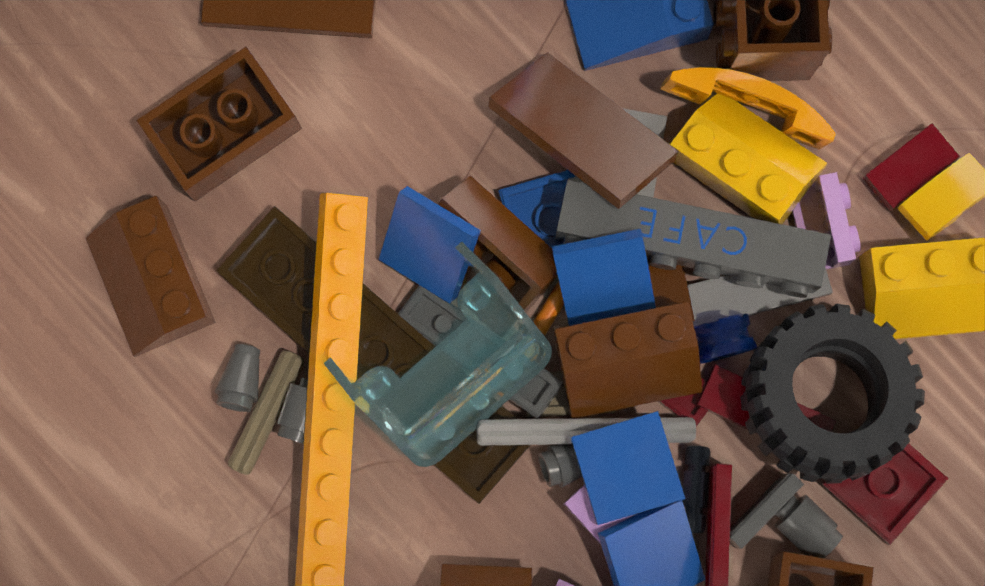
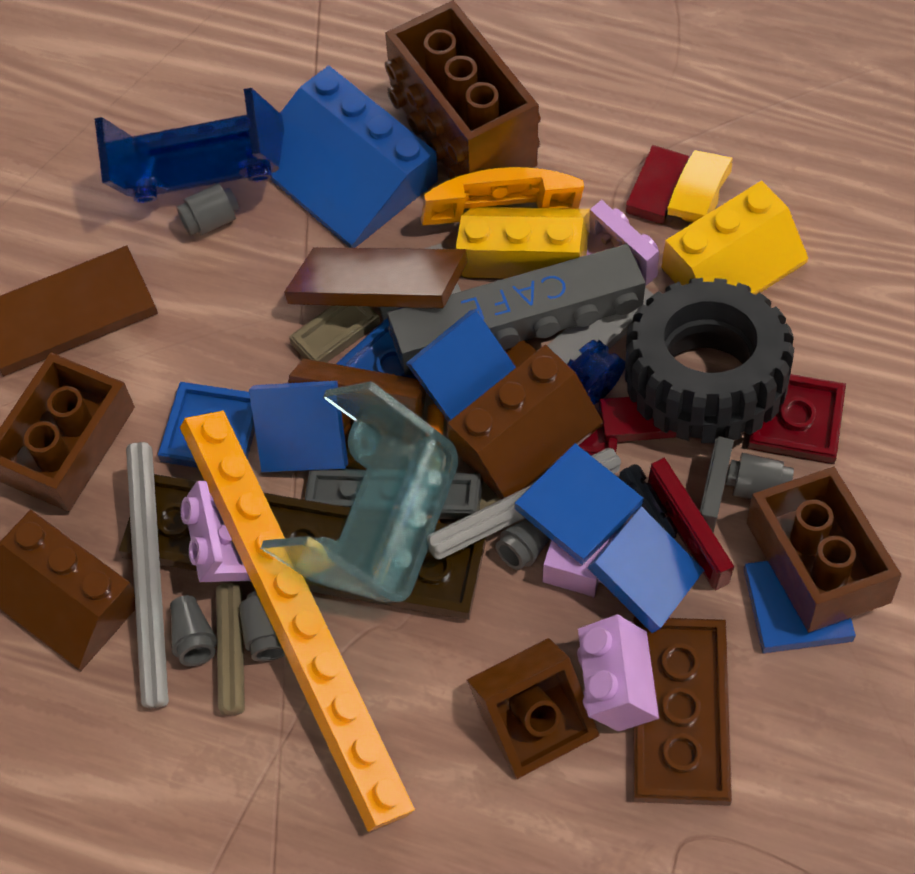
camera: 30 degrees left, 20 degrees down
none -> light grey axle [126,442,169,708]
none -> blue tile [158,382,255,468]
none -> lavender bracket [181,481,251,582]
none -> dark tan tile [289,306,380,363]

